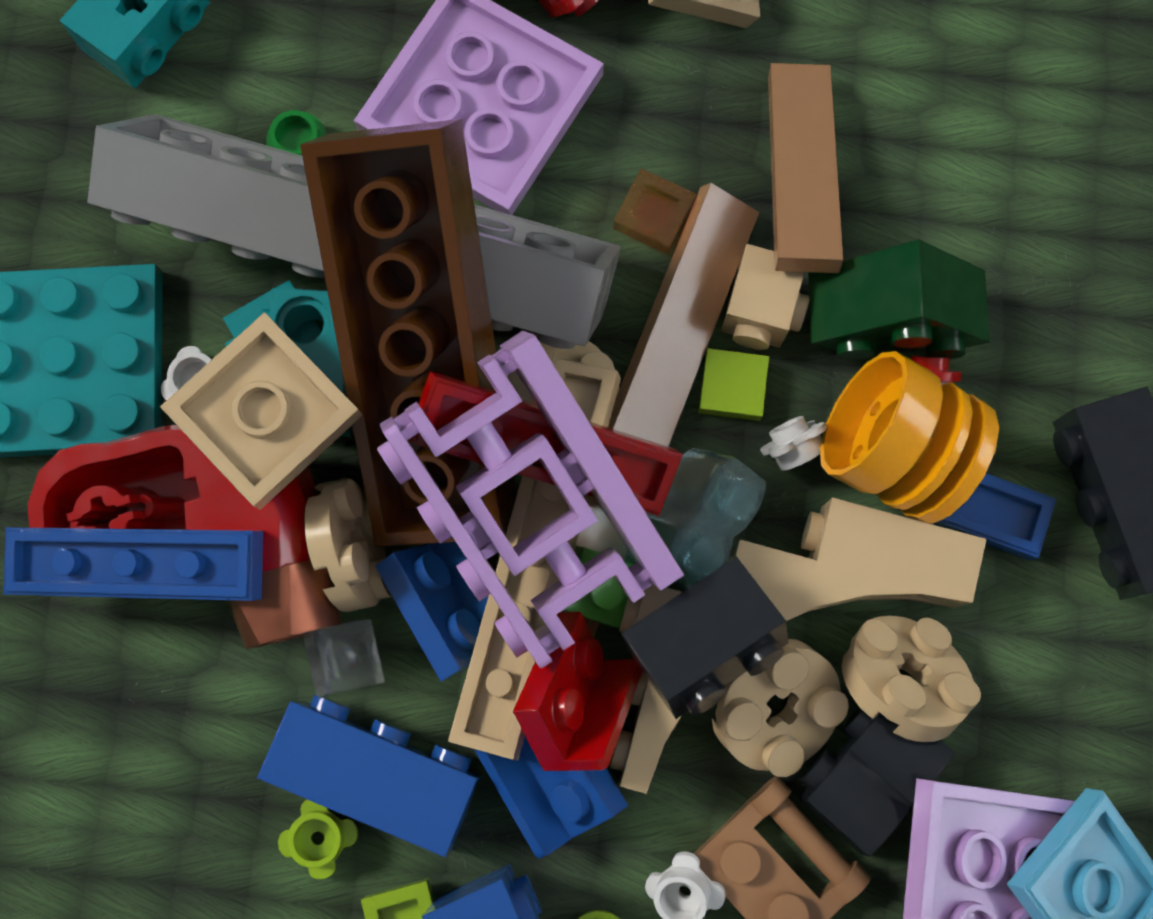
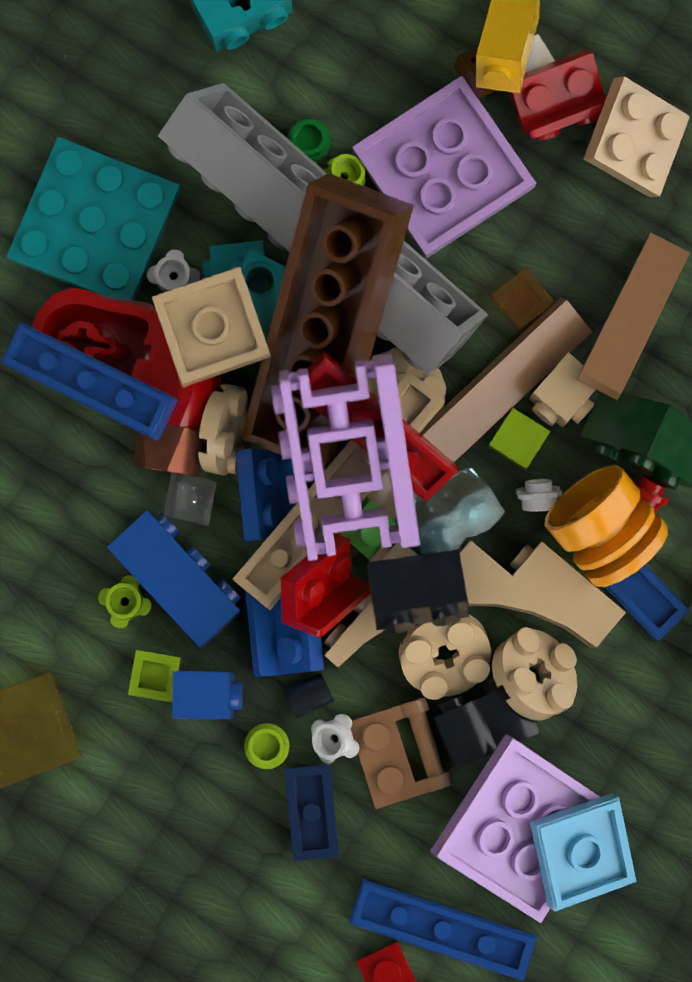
camera: 25 degrees right, 5 degrees up
none -> black hinge [284,673,334,719]

